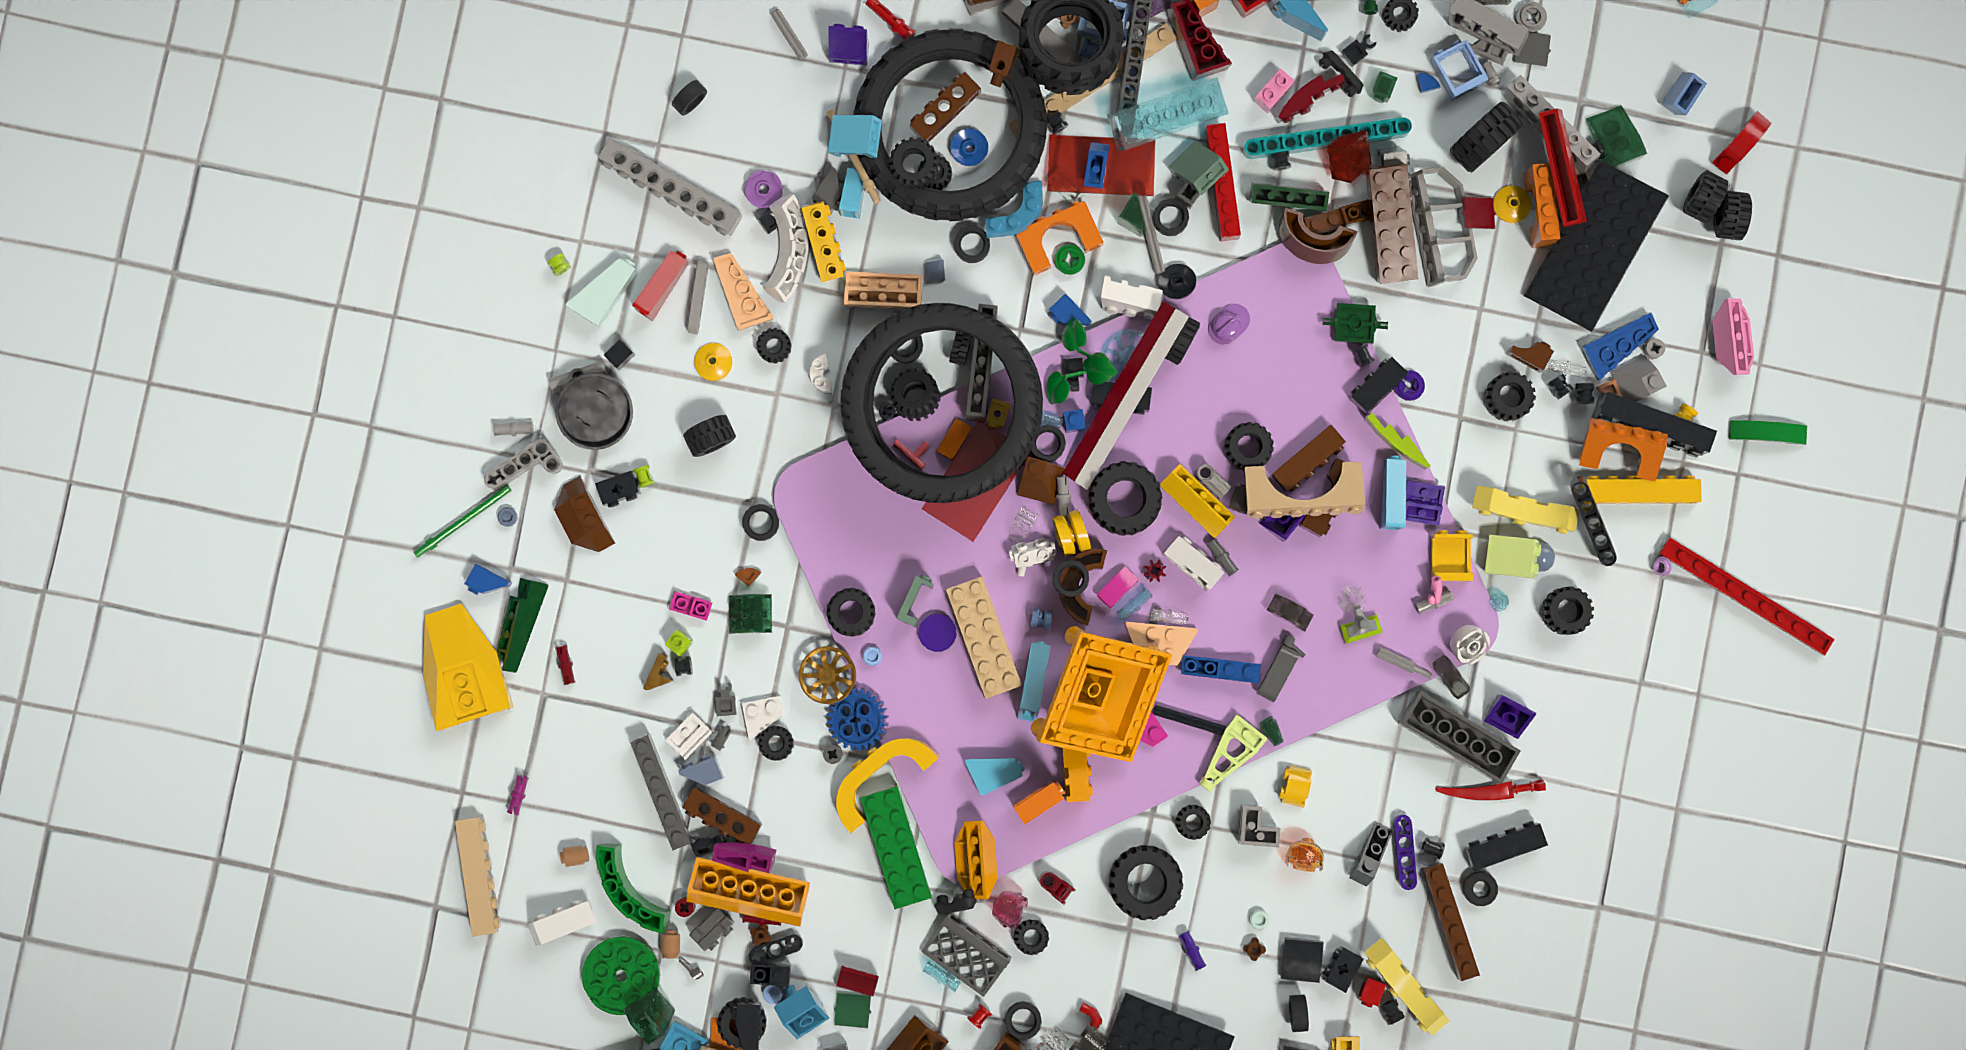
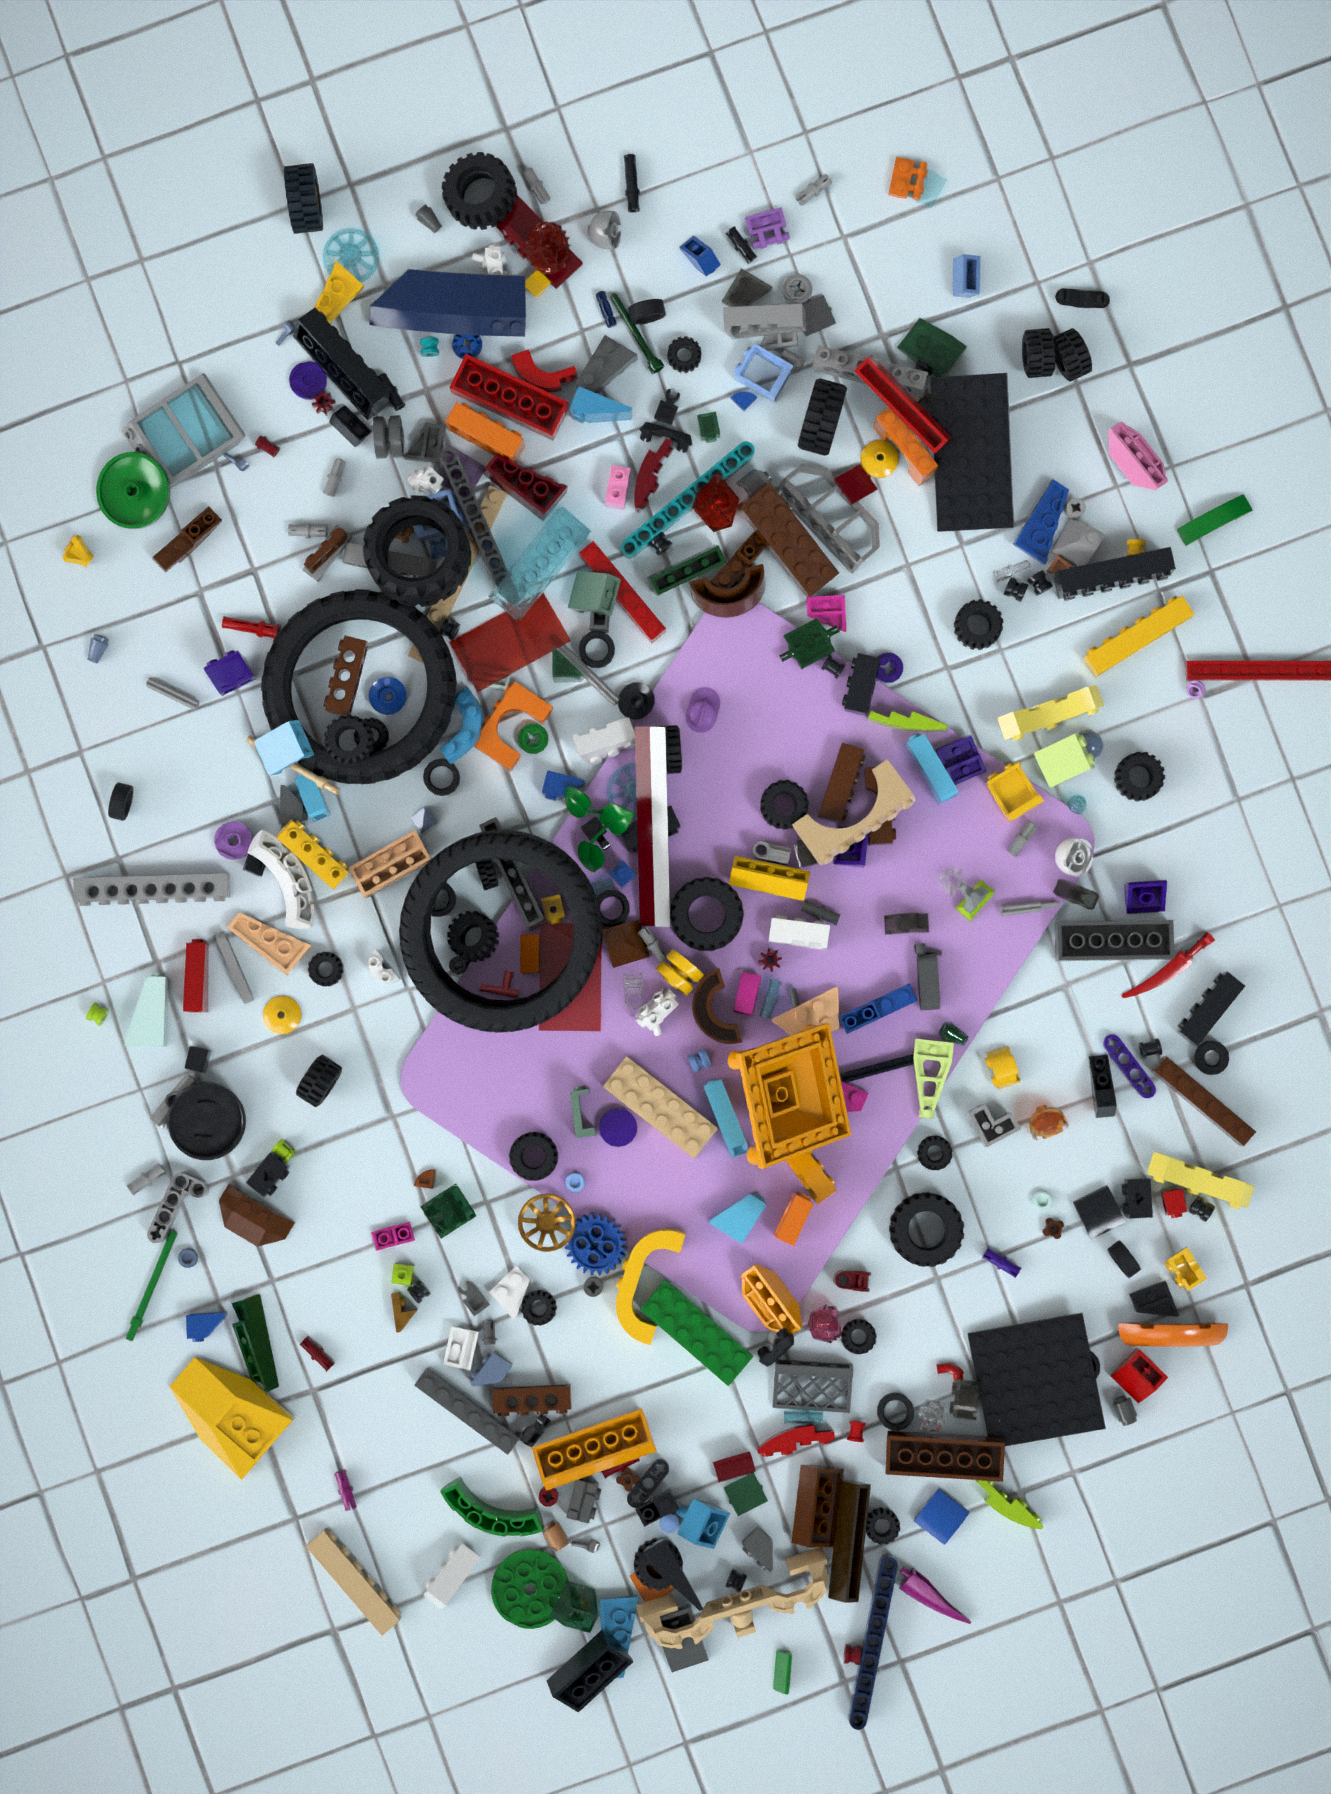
camera: 30 degrees left, 0 degrees up
medium nougat brick [560,845,589,867] -> none
magenta slope [712,843,777,873] -> none
black tyre [742,504,779,541] -> none
reddish brown torso [989,40,1019,88] -> none
black tyre [1052,560,1089,597] -> none
blue slope [1084,142,1110,189] -> none
clear axle [1150,609,1189,625] -> none
bright pink arm [1427,576,1442,605] -> none
reddish brown arch [1506,341,1554,373] -> none
black beam [1570,476,1617,566] -> none
orange arch [1579,418,1668,482] -> none
red arch [1712,111,1772,175] -> none
none -> red slope [757,1423,835,1457]
none -> dark pink wing [806,595,847,632]
none -> black piece [1055,288,1110,308]

